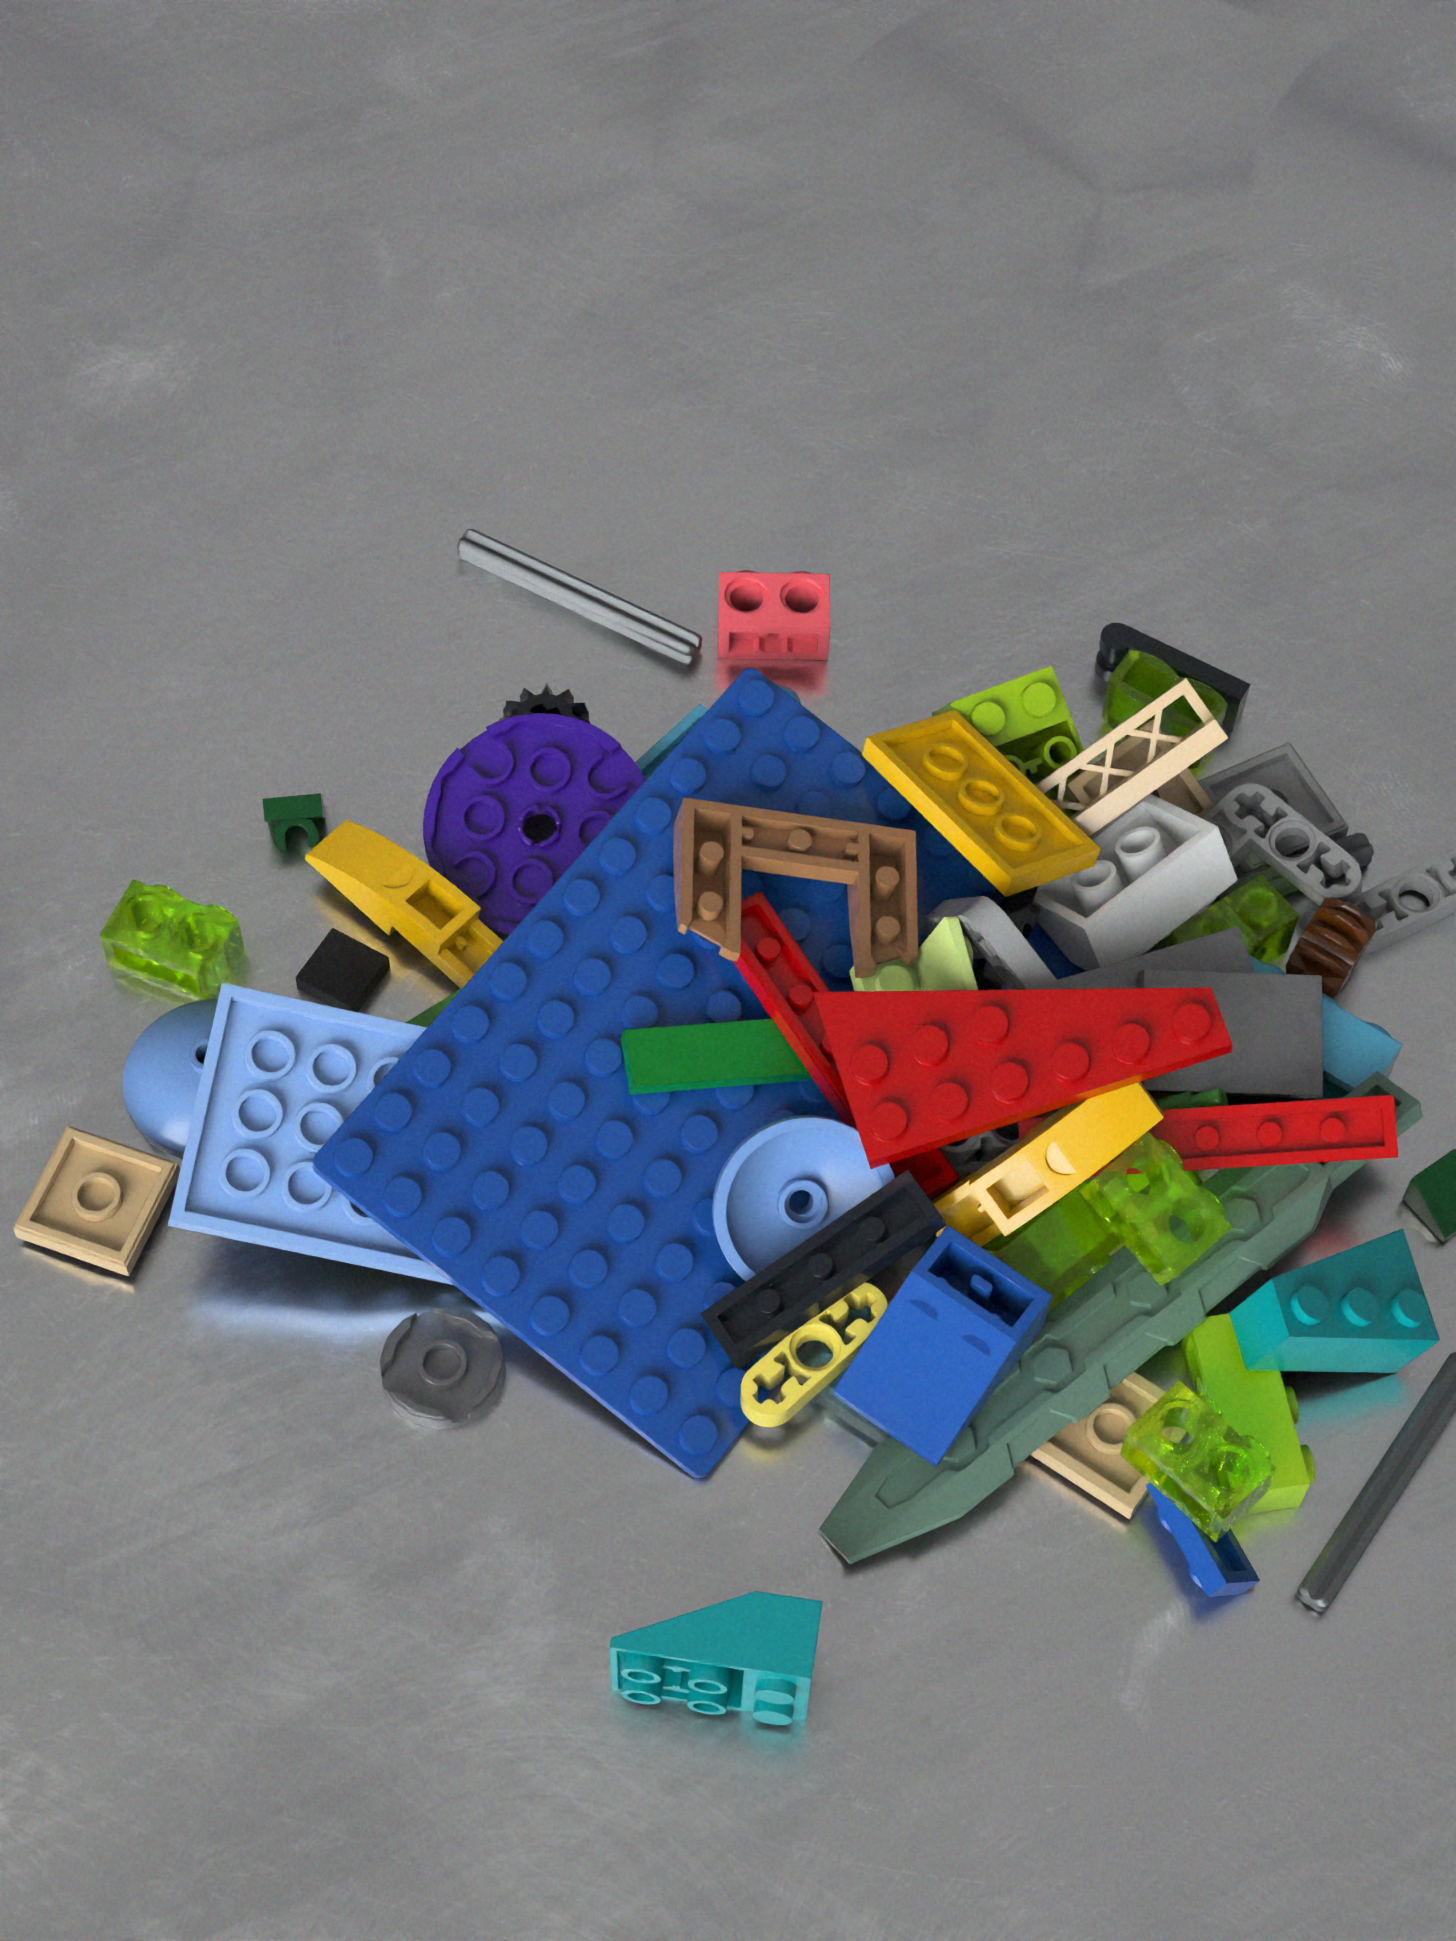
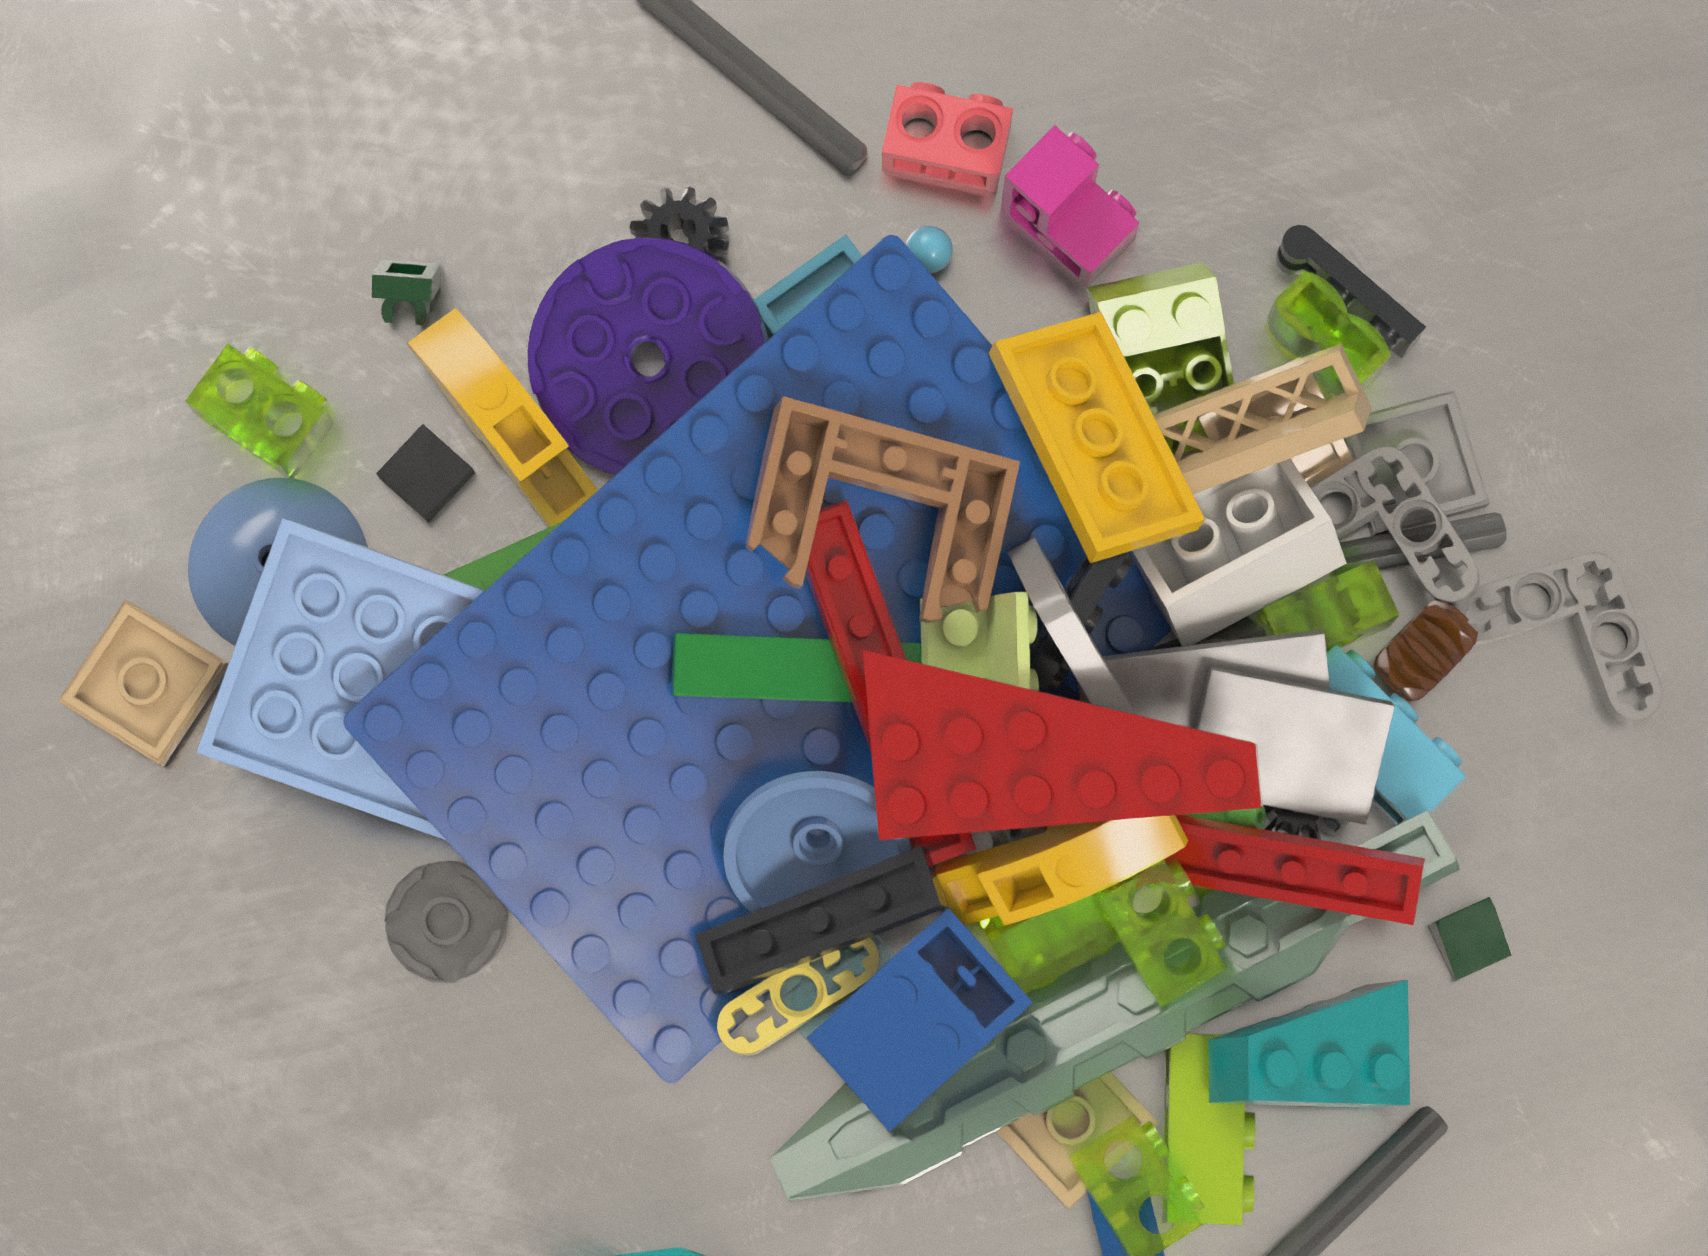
camera: 15 degrees right, 20 degrees up
none -> dark pink brick [1001,125,1140,288]

